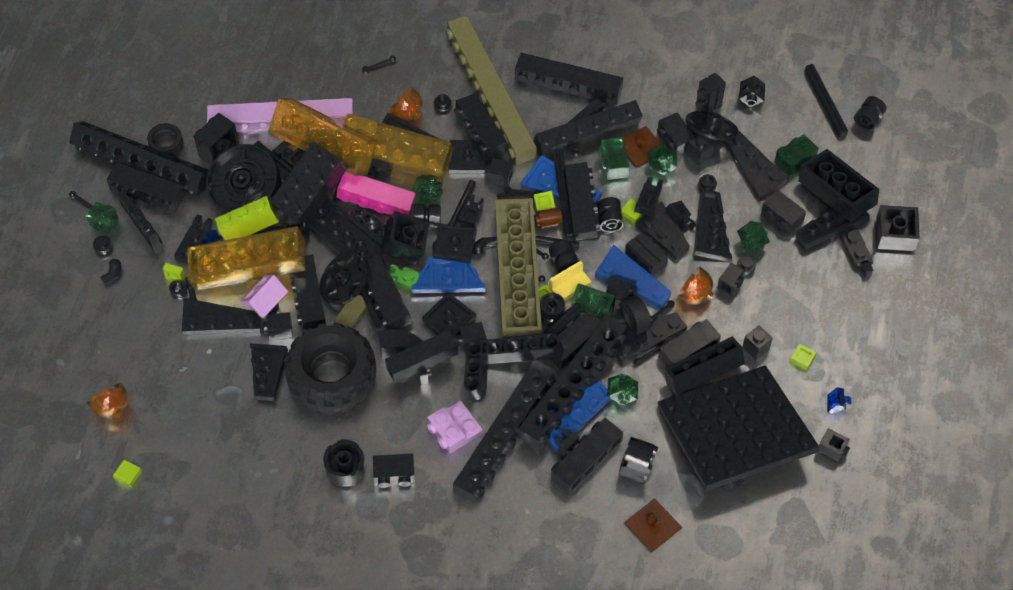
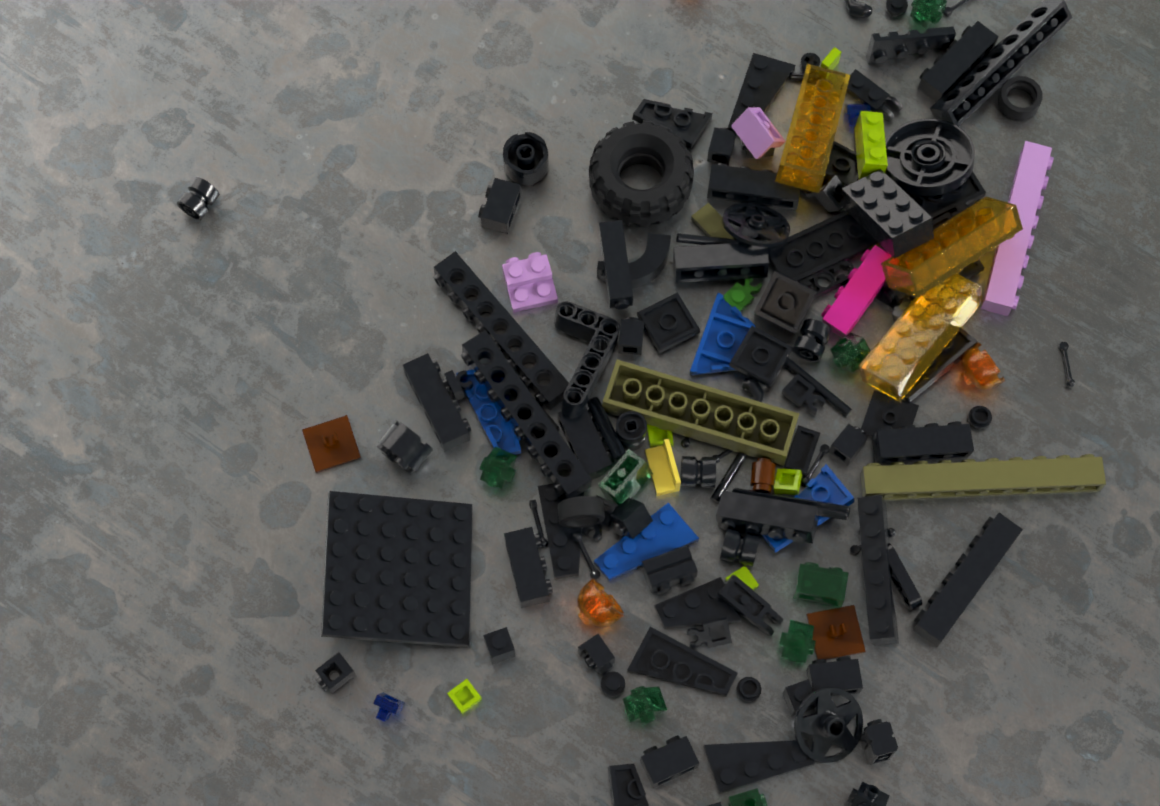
camera: 110 degrees right, 10 degrees up
black brick [193,113,240,165] -> none
black brick [664,336,745,396] -> none

